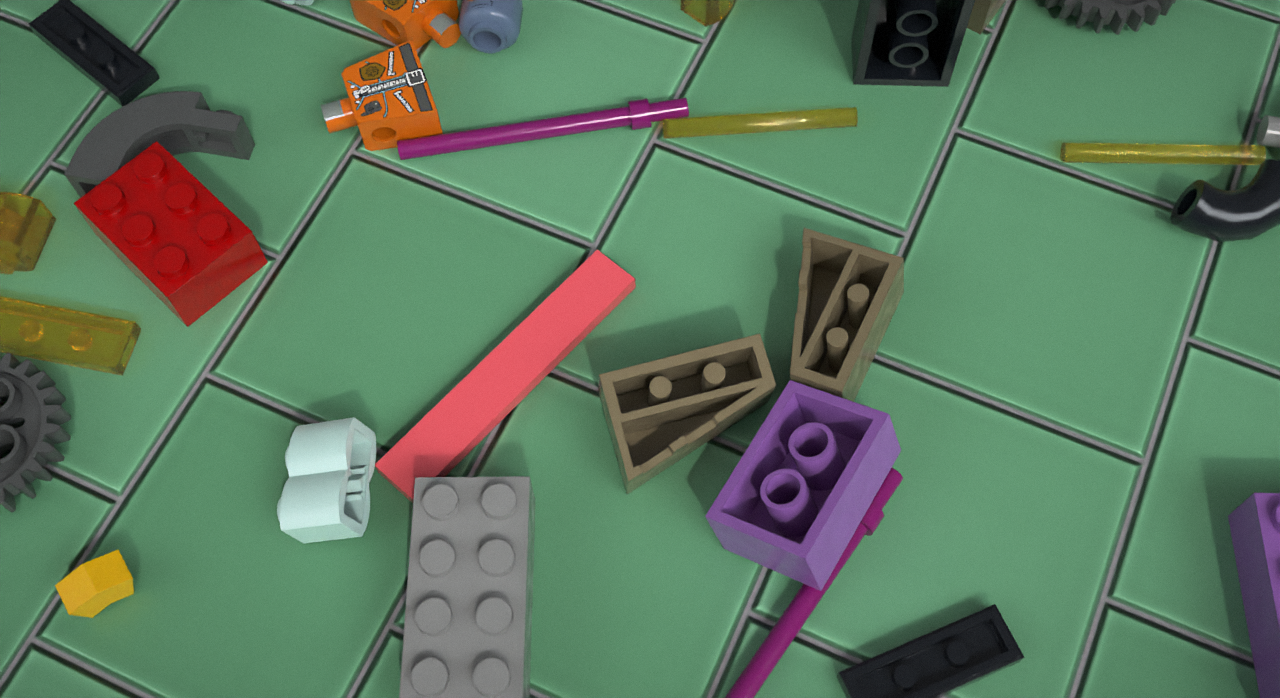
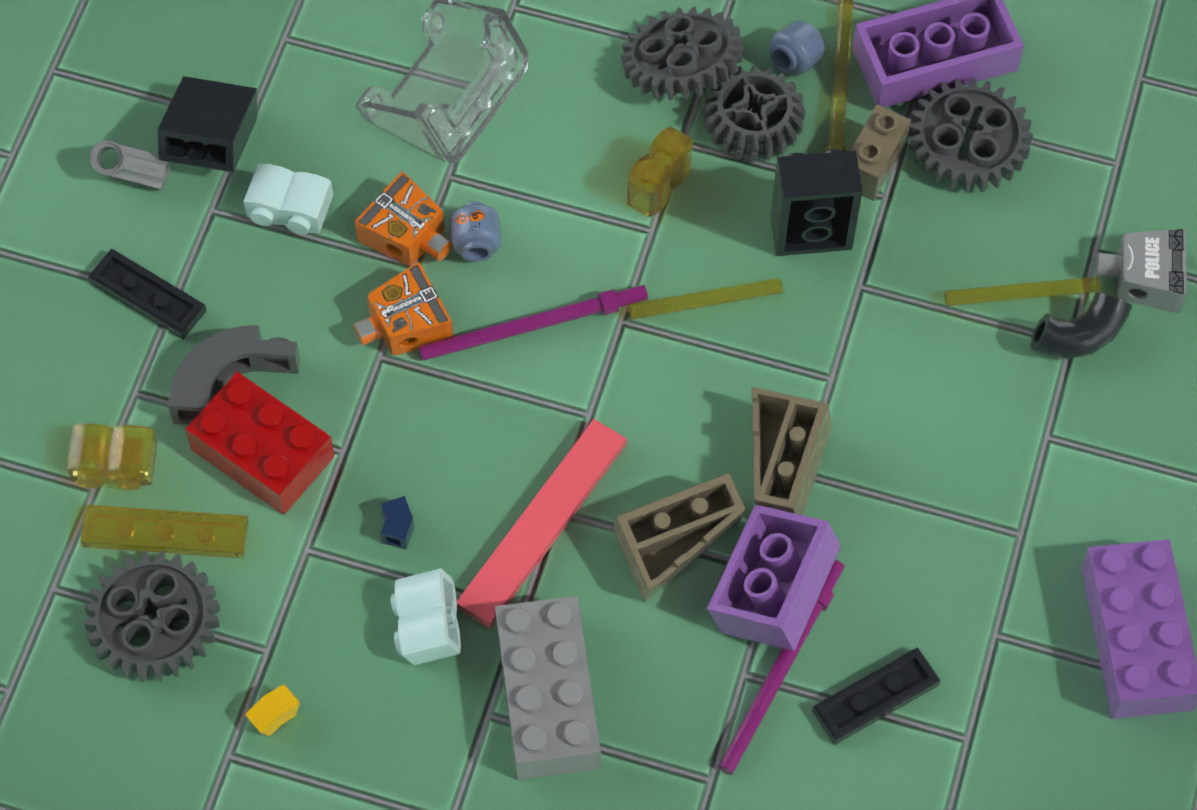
camera: 10 degrees left, 0 degrees up
none -> dark blue piece [381,496,414,550]

